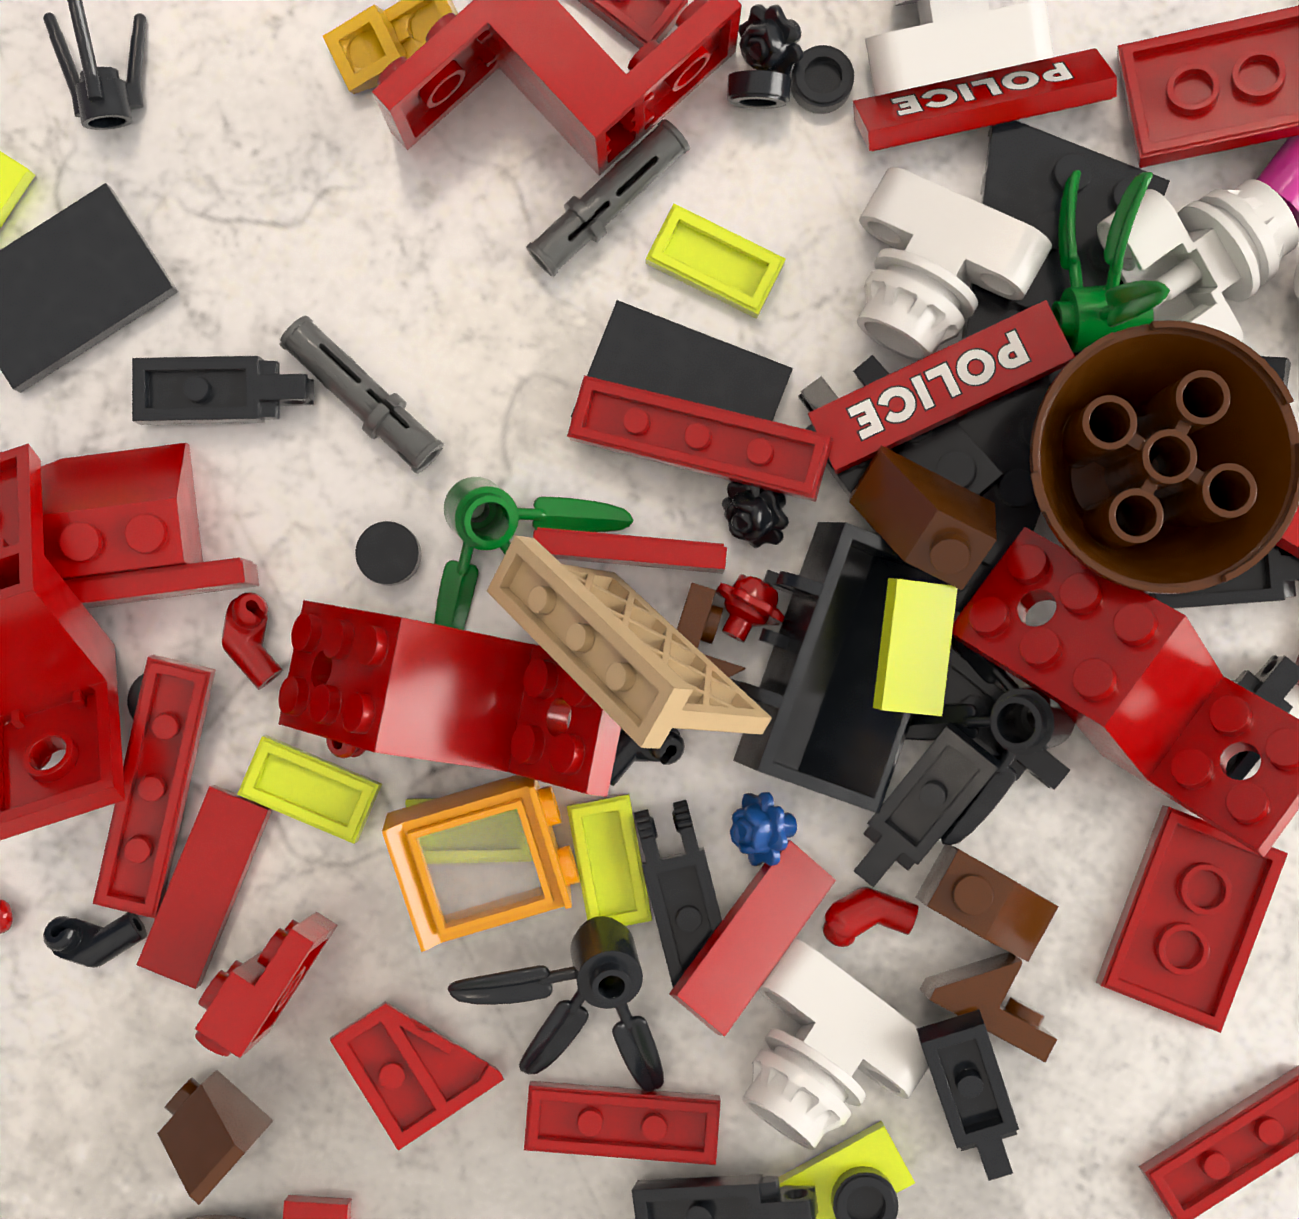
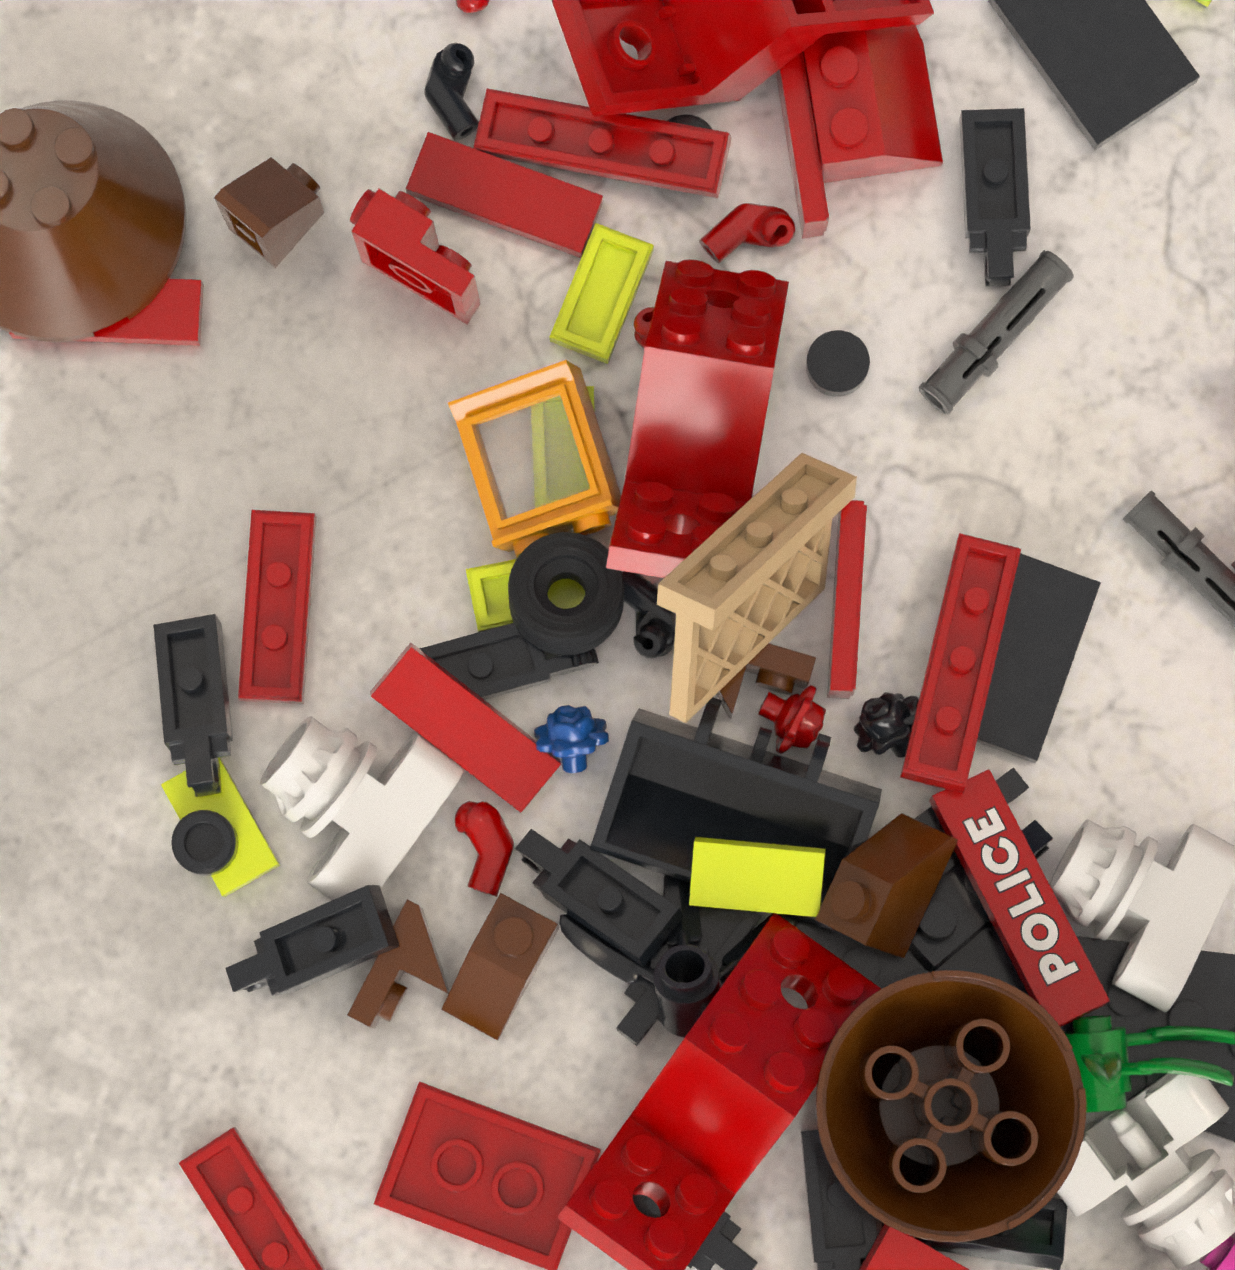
camera: 90 degrees right, 5 degrees down
red wing [330,1001,504,1151] -> none
green plant [434,477,634,630] -> none
black plant [448,916,664,1091] -> none
neon yellow tile [646,203,786,319] -> none
none -> black tyre [508,532,624,655]

